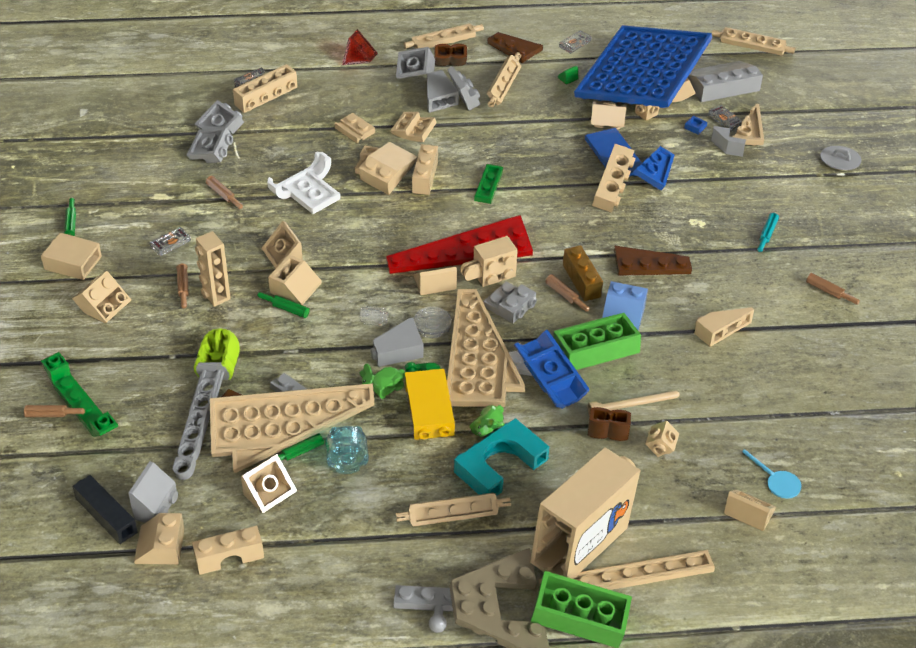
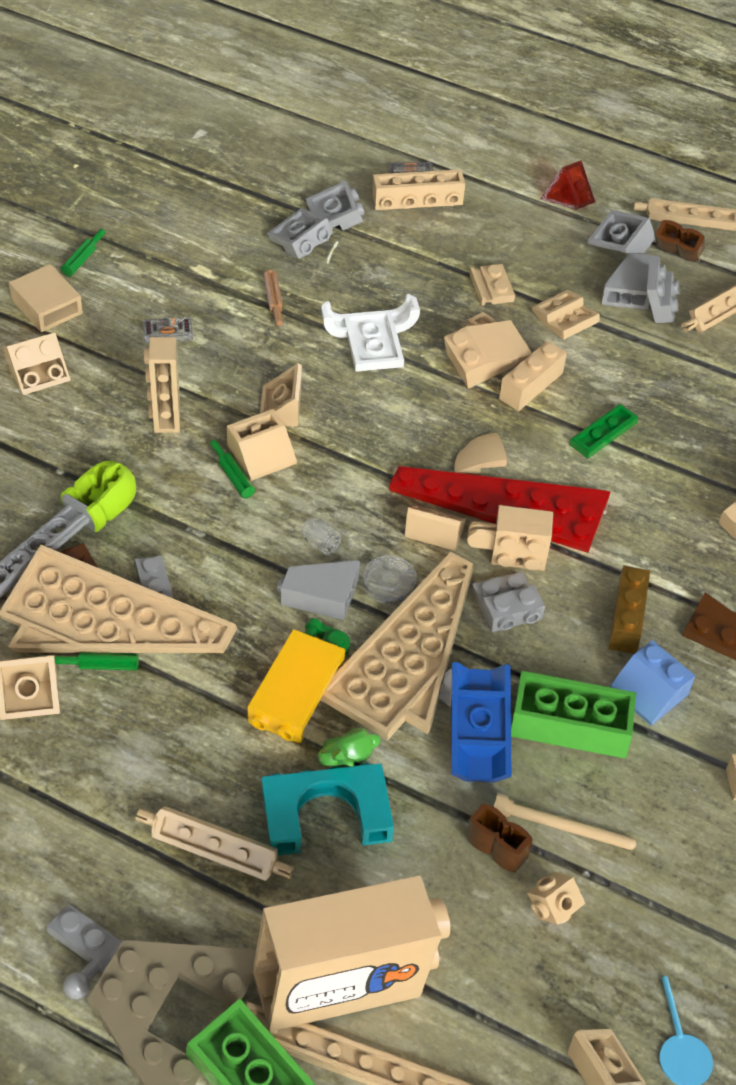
camera: 30 degrees right, 5 degrees up
medium nougat axle [176,263,189,308] -> none
clear light blue brick [325,426,369,474] -> none
bright green animal [359,364,405,399] -> none
medium nougat axle [545,274,590,312] -> none
none -> tan brick [454,433,507,475]

